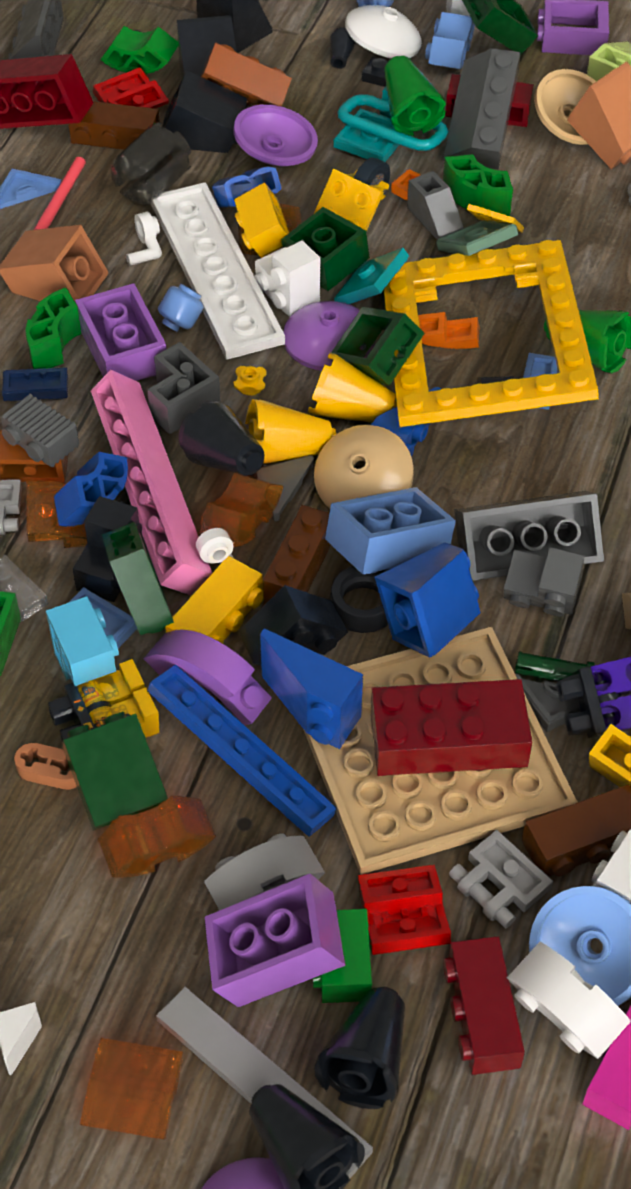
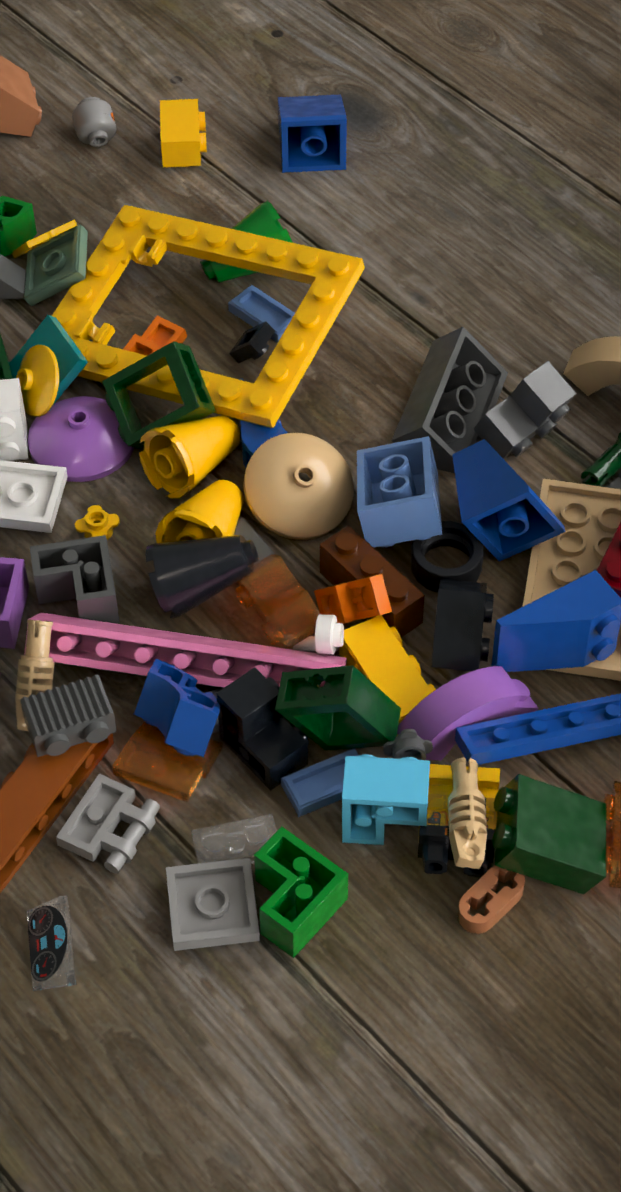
camera: 60 degrees left, 0 degrees up
none -> tan hinge [15,620,55,731]
none -> yellow dish [16,345,59,417]
none -> orange slope [314,574,392,624]
none -> dark grey plate [383,729,433,760]
none -> tan hinge [447,758,487,869]

